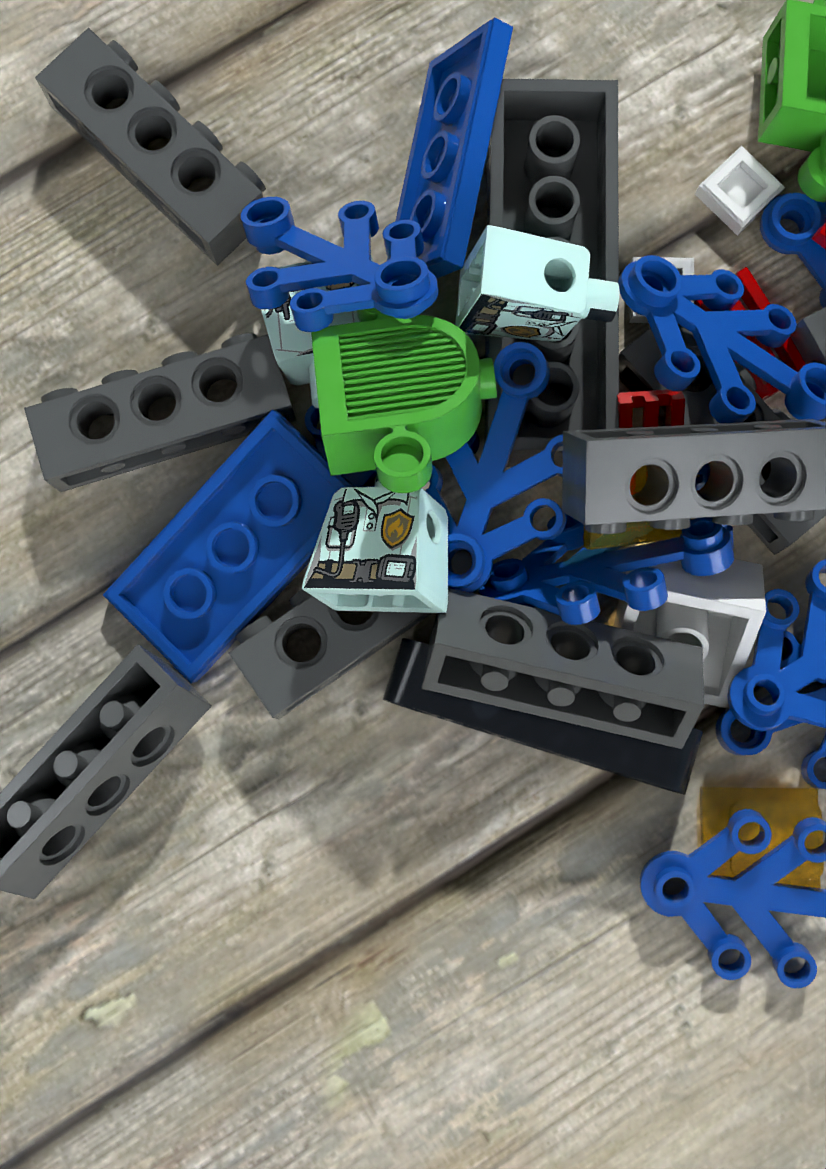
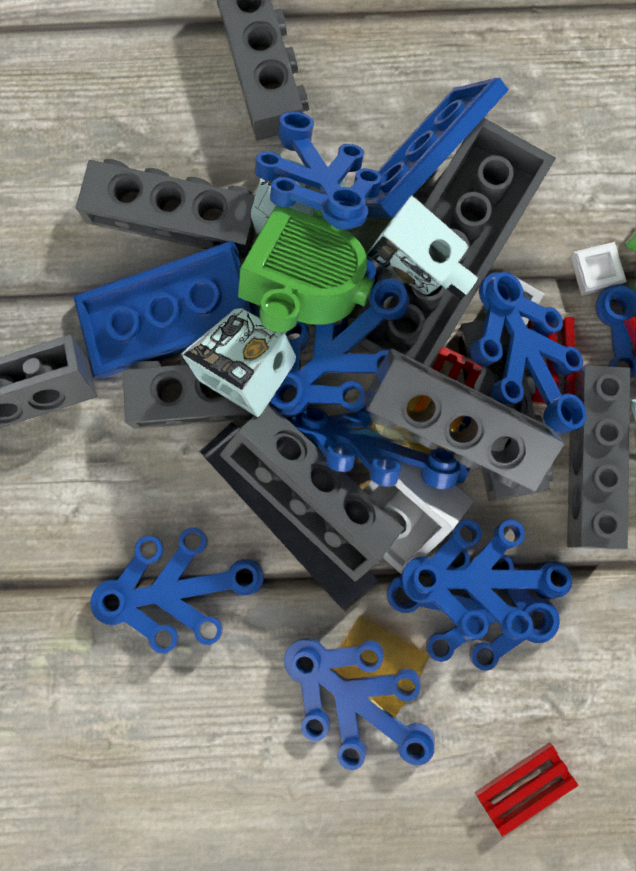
camera: 30 degrees right, 0 degrees up
none -> blue plant [90,528,264,653]

